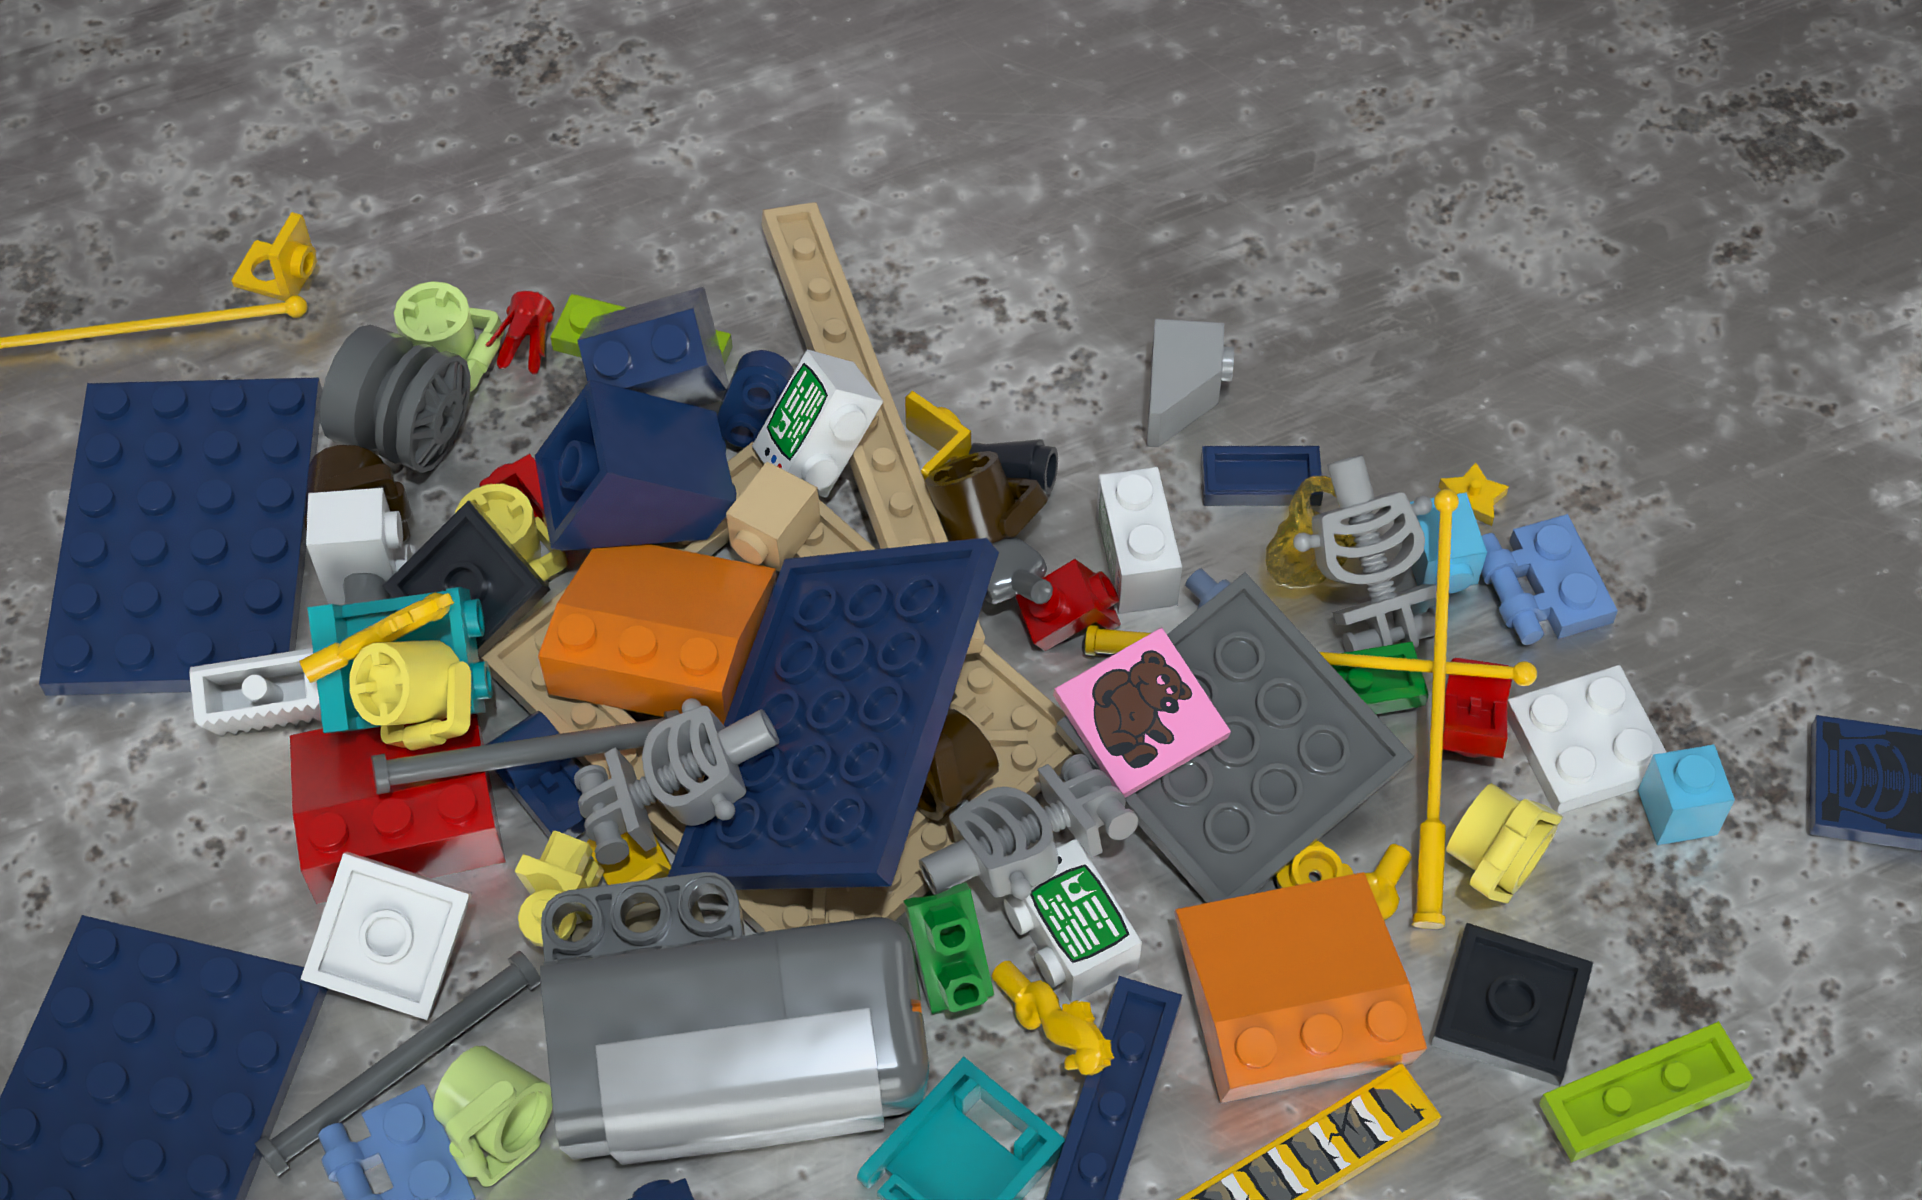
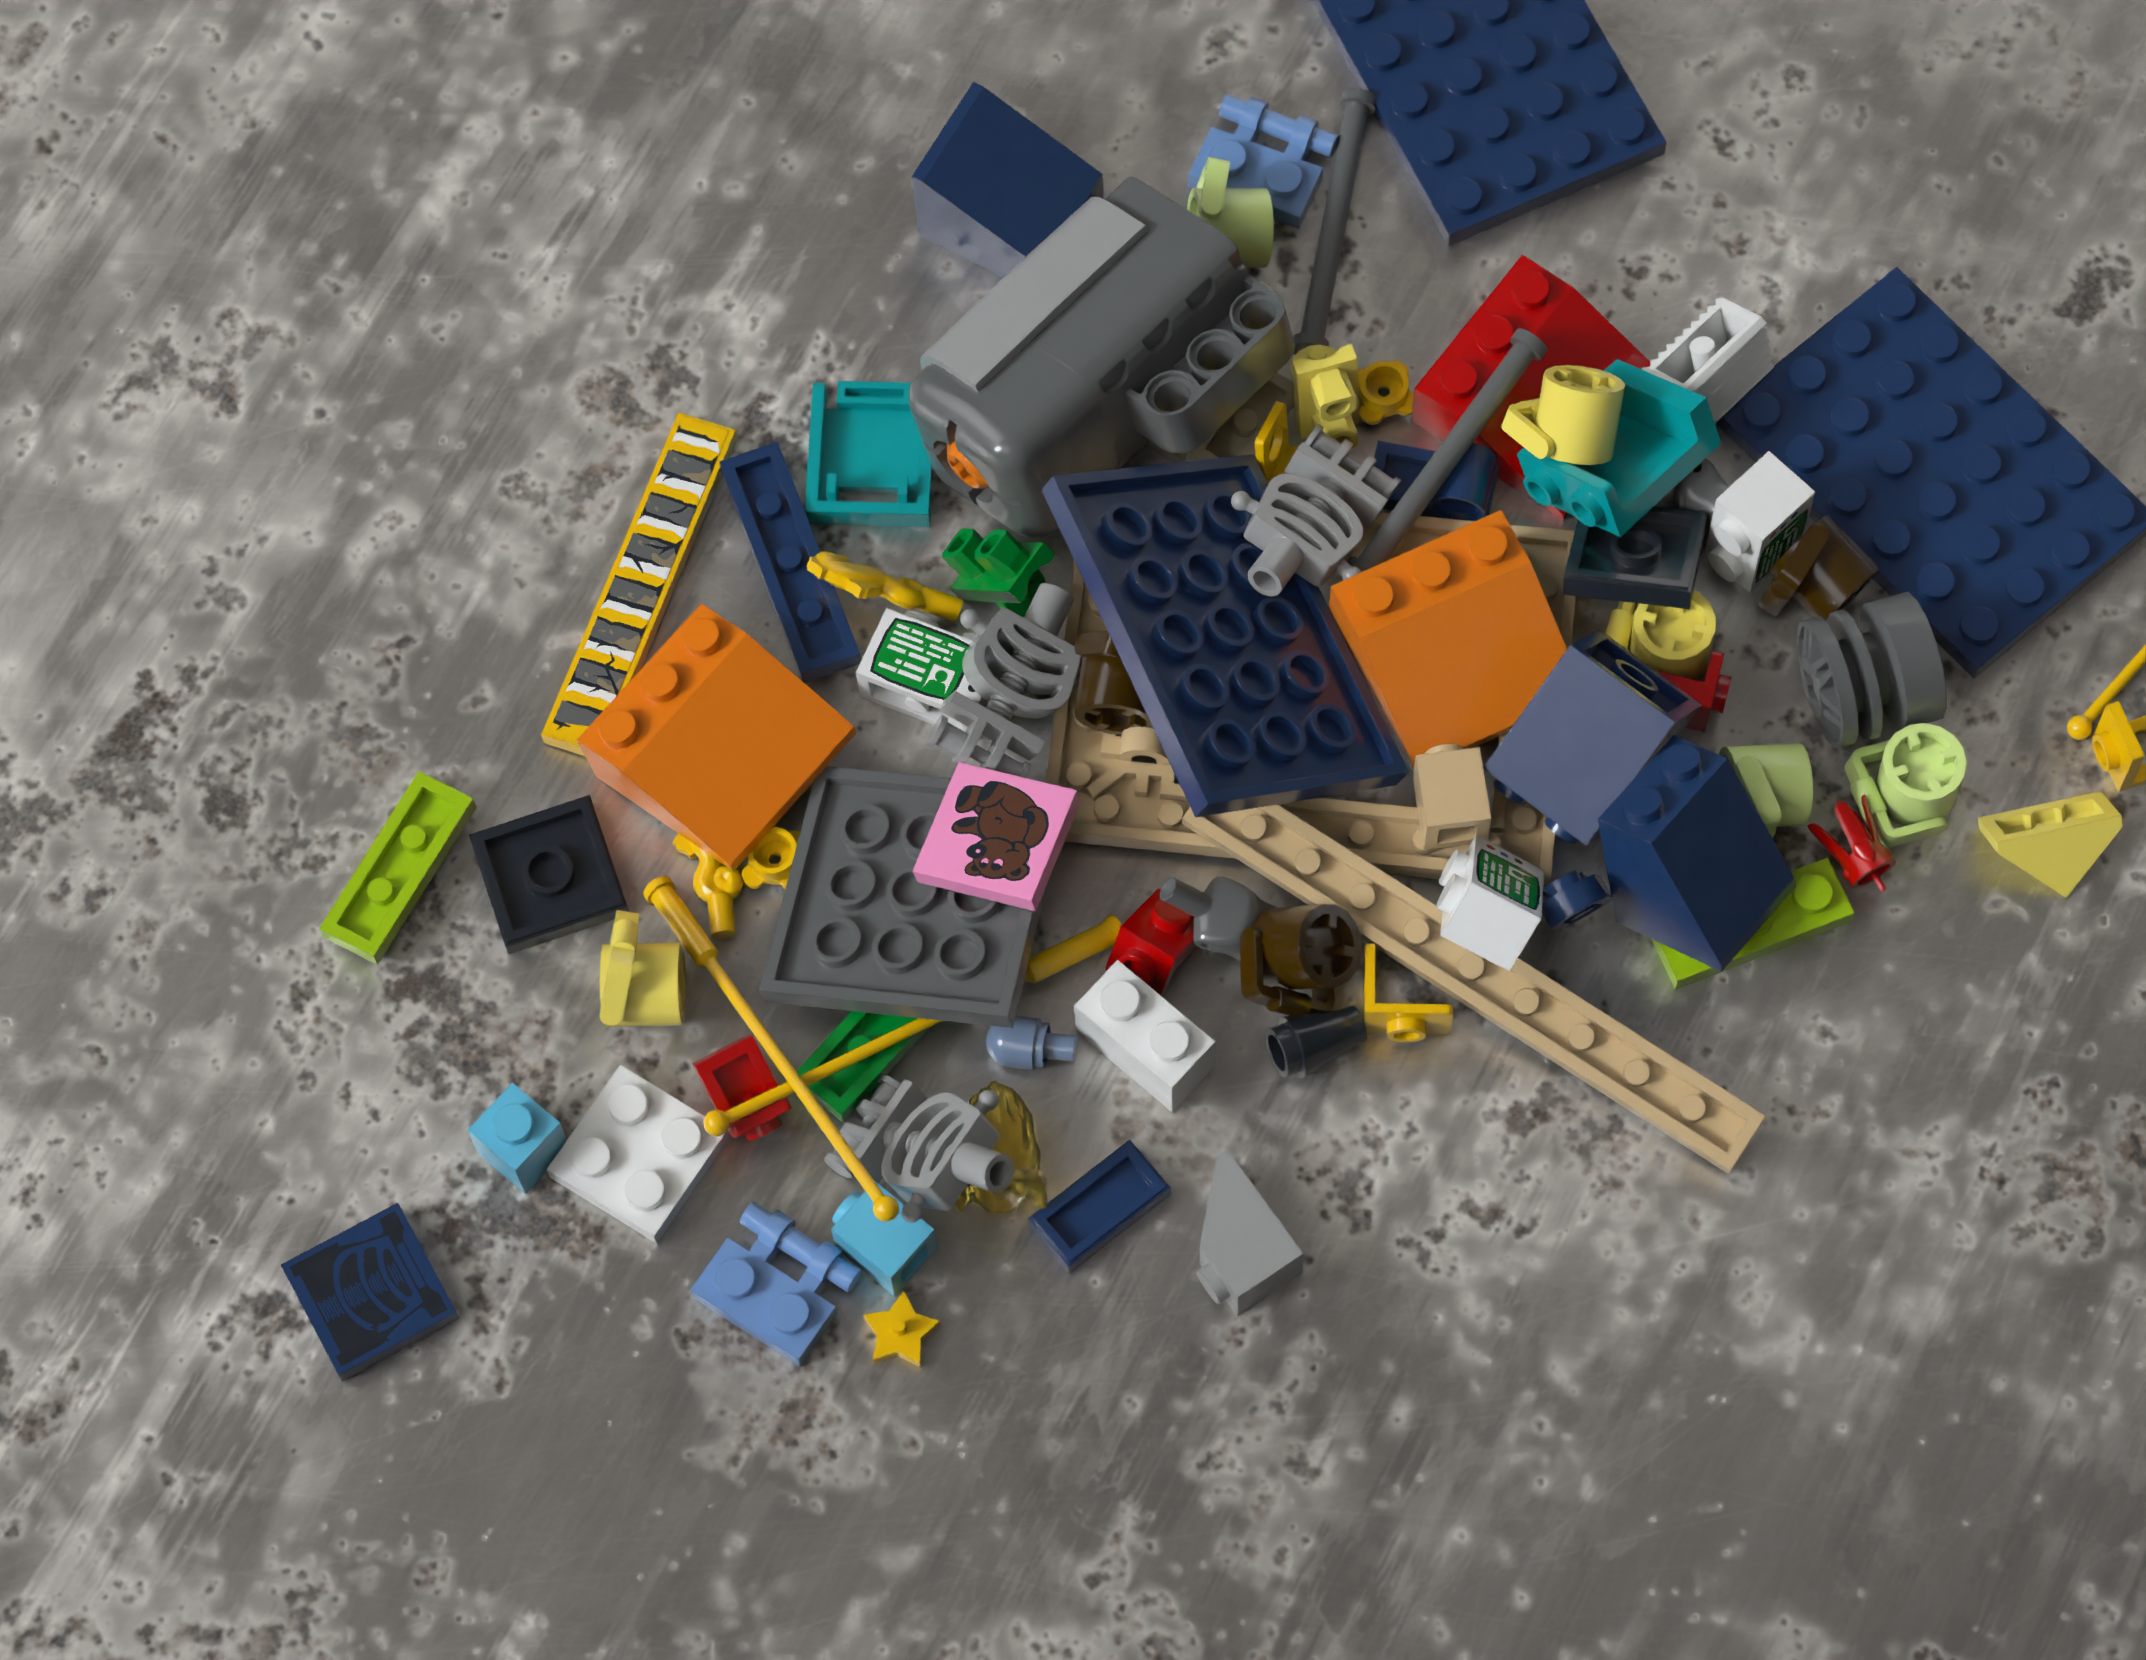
camera: 145 degrees right, 10 degrees up
yellow animal [299,592,454,683] -> none
white plate [301,852,472,1020] -> none
none -> yellow plate [1358,360,1414,425]
none -> yellowish green piece [1719,743,1813,838]
none -> light yellow slope [1978,791,2123,898]

